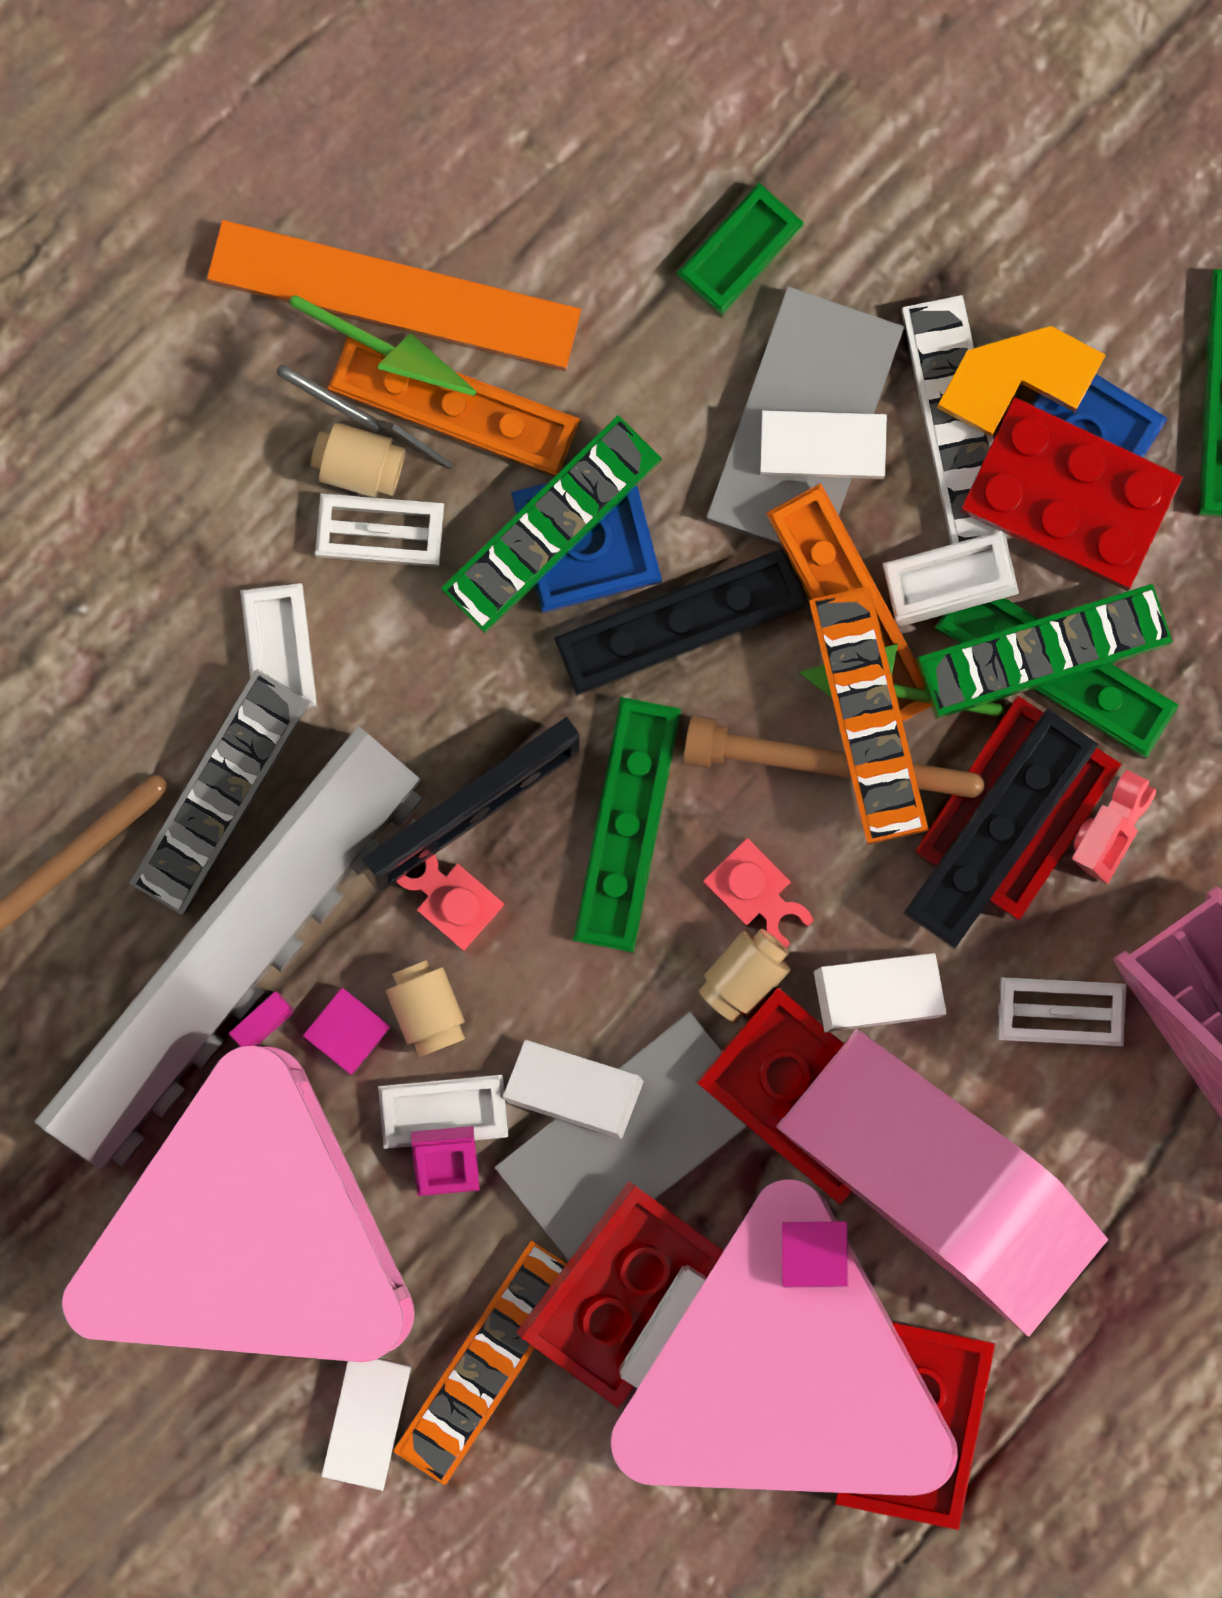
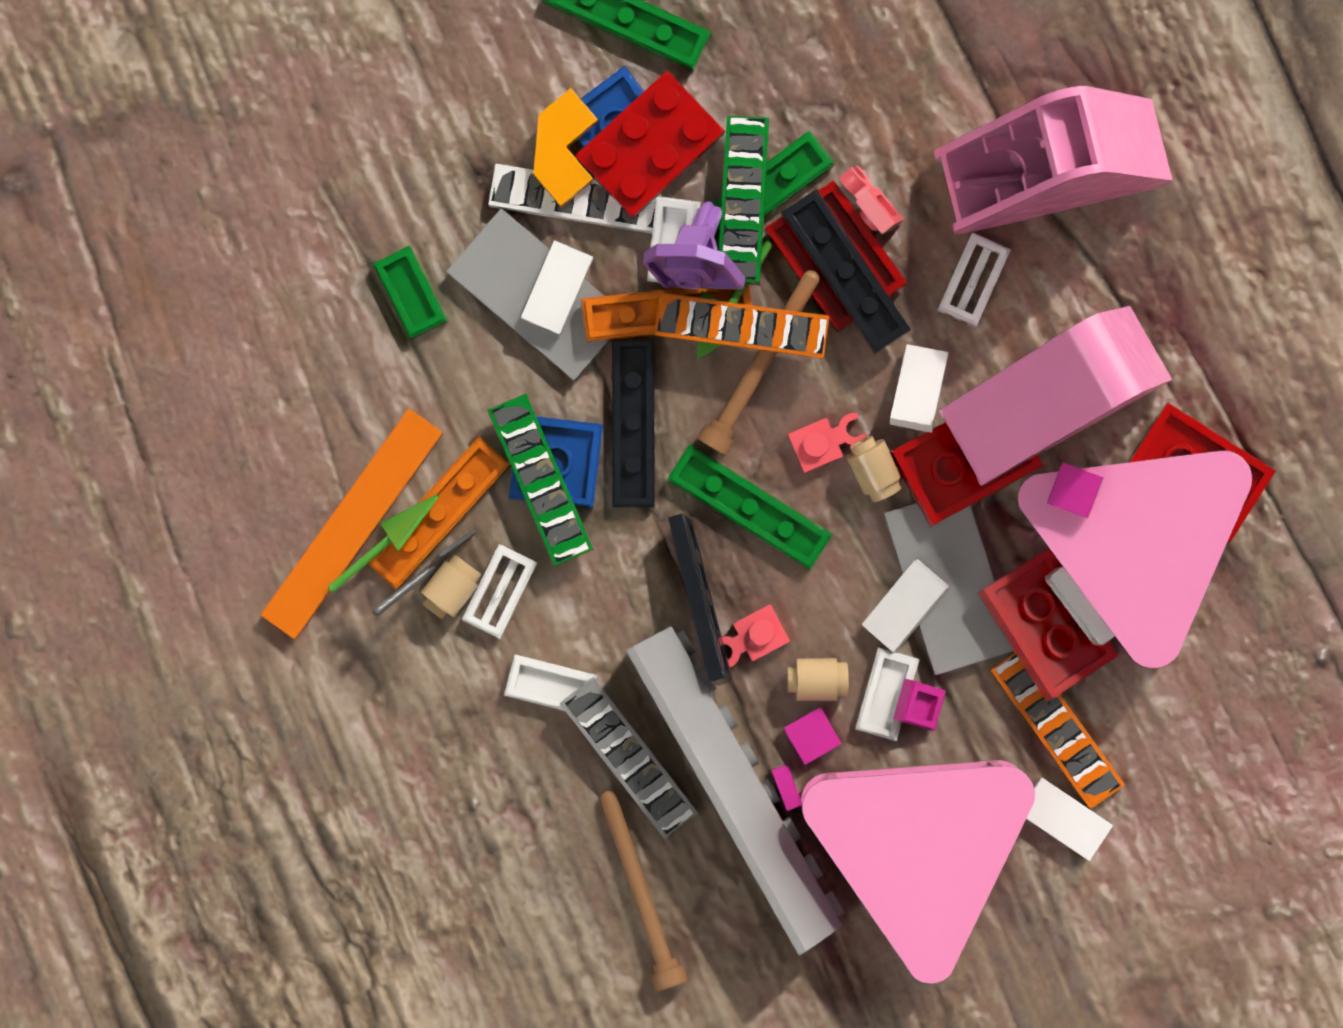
camera: 60 degrees left, 0 degrees up
none -> medium lavender piece [643,202,745,289]

